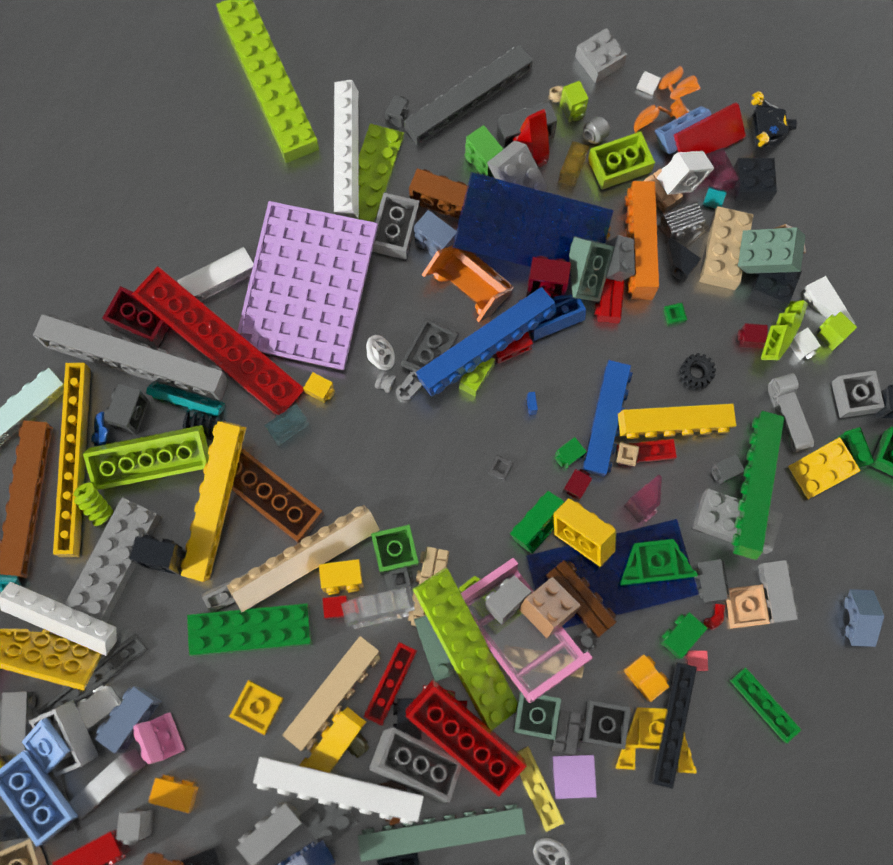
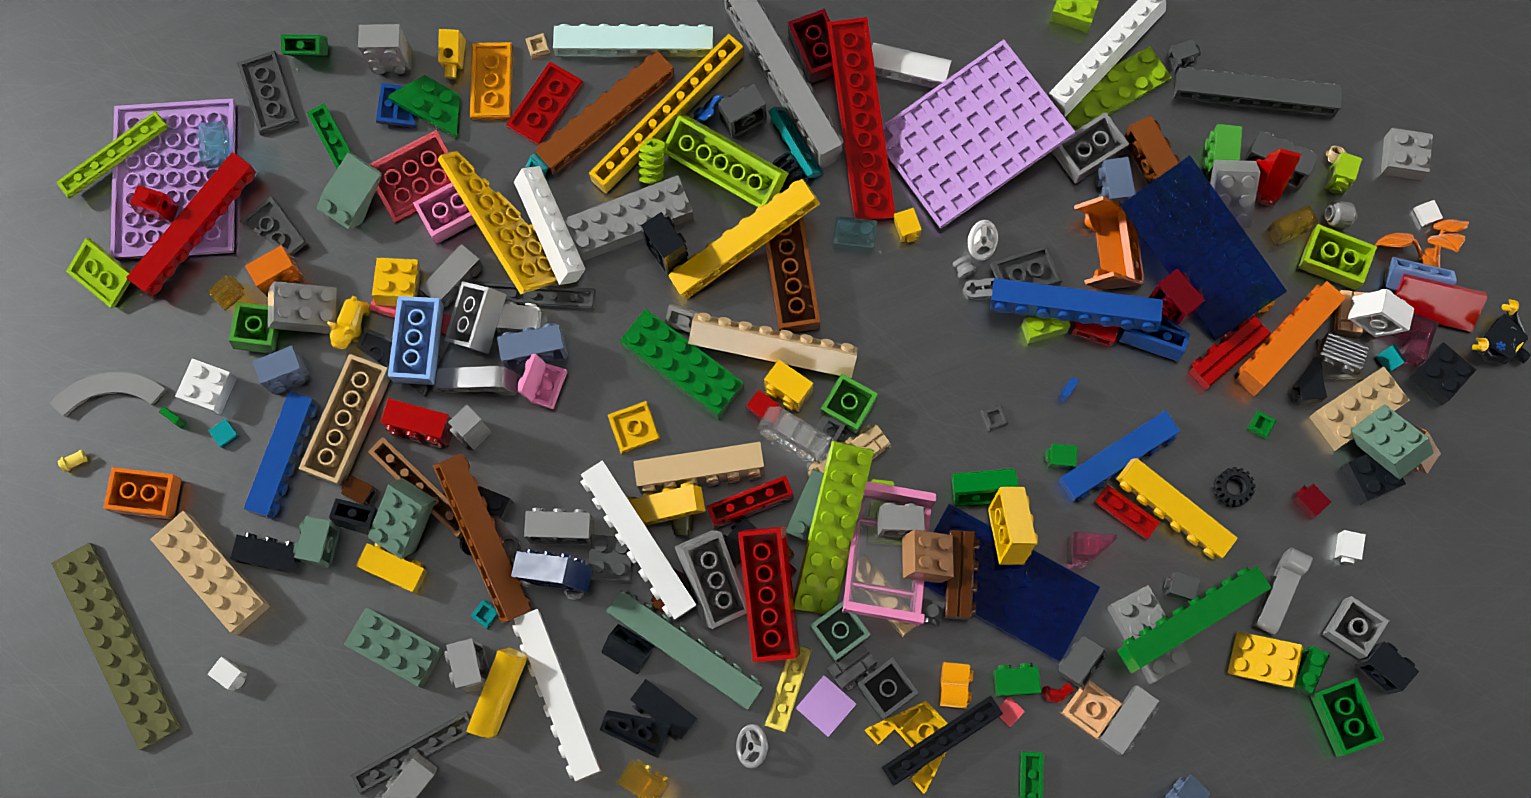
camera: 50 degrees right, 0 degrees up
light blue tile [22,717,71,774] -> none
light orange brick [148,774,199,813] -> none
dark red brick [562,469,592,501] -> none
sand green slope [569,237,615,302] -> none
dark grey brick [605,235,635,281] -> none
tan tile [616,442,639,466] -> none
green wing [620,539,698,586] -> none
lime slope [761,300,808,360] -> none
white slope [802,276,855,324] -> none
lime brick [816,311,857,351] -> none

